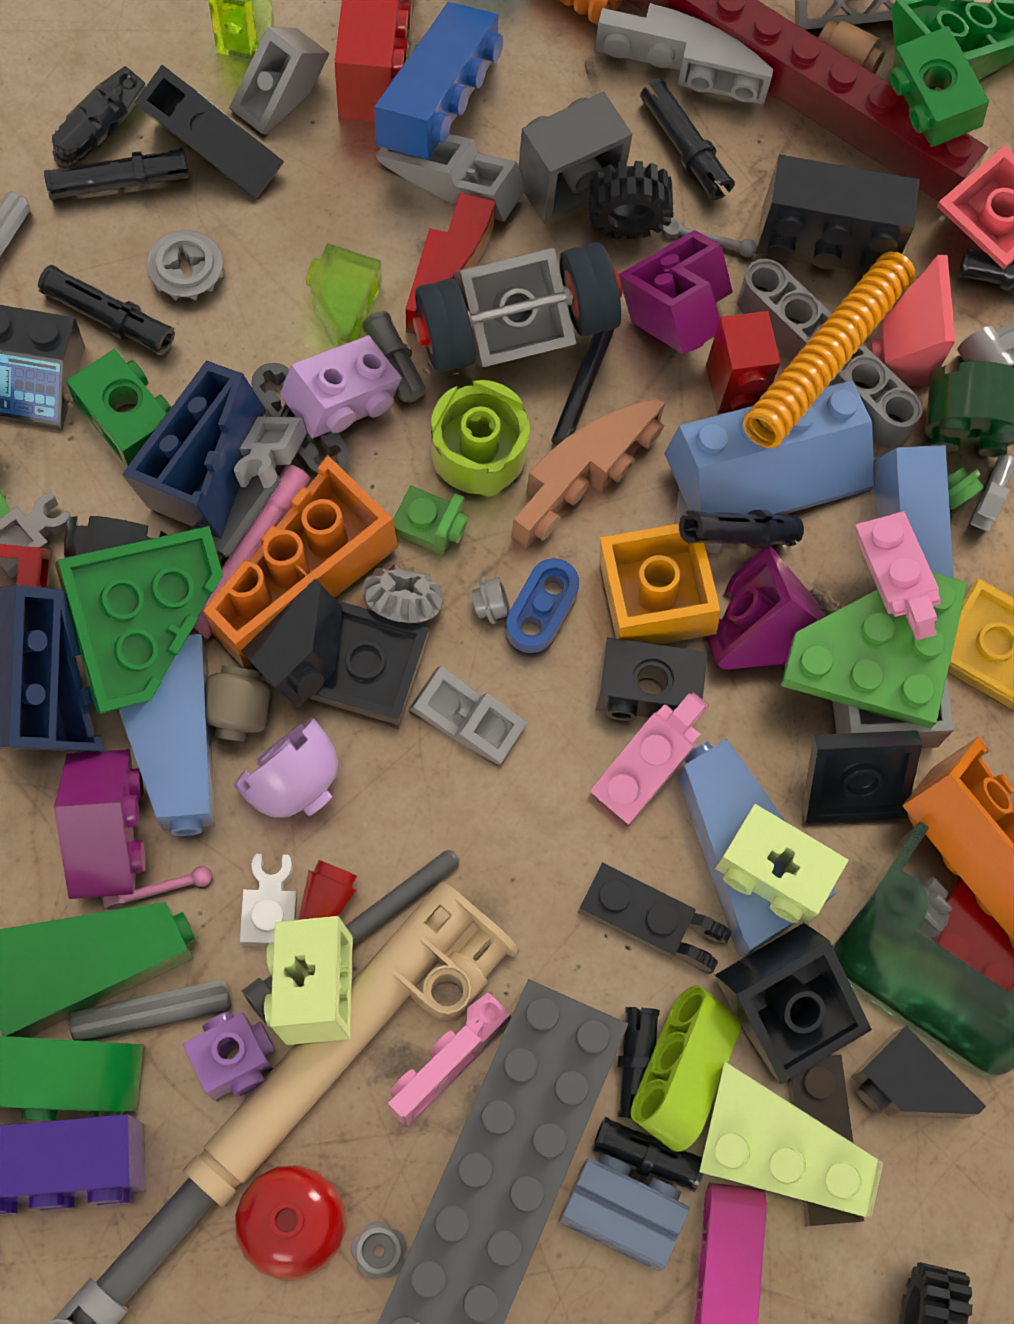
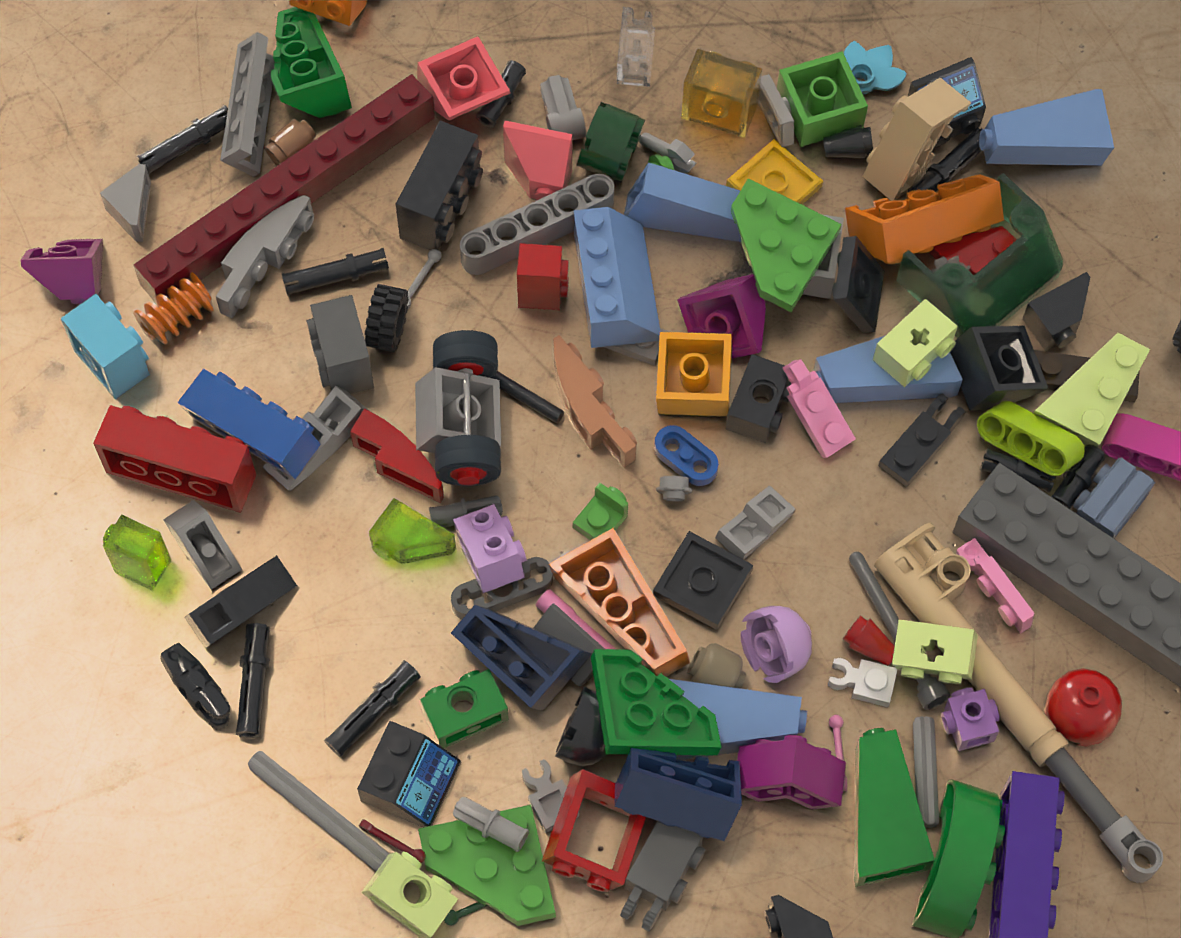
camera: 70 degrees left, 5 degrees down
light grey gear [147,230,223,301] -> none
light grey plate [234,417,307,488] -> none
black slope [241,579,342,708] -> none
light grey plate [351,1222,406,1279] -> none
light grey gear [362,565,443,623] -> none
lime brick [431,380,530,497] -> none
magenta brick [619,230,733,355] -> none
black pin [679,510,804,549] -> none
light orange piece [743,251,916,449] -> none
bright pink hinge [855,511,941,640] -> none
green brick [889,26,989,147] -> none

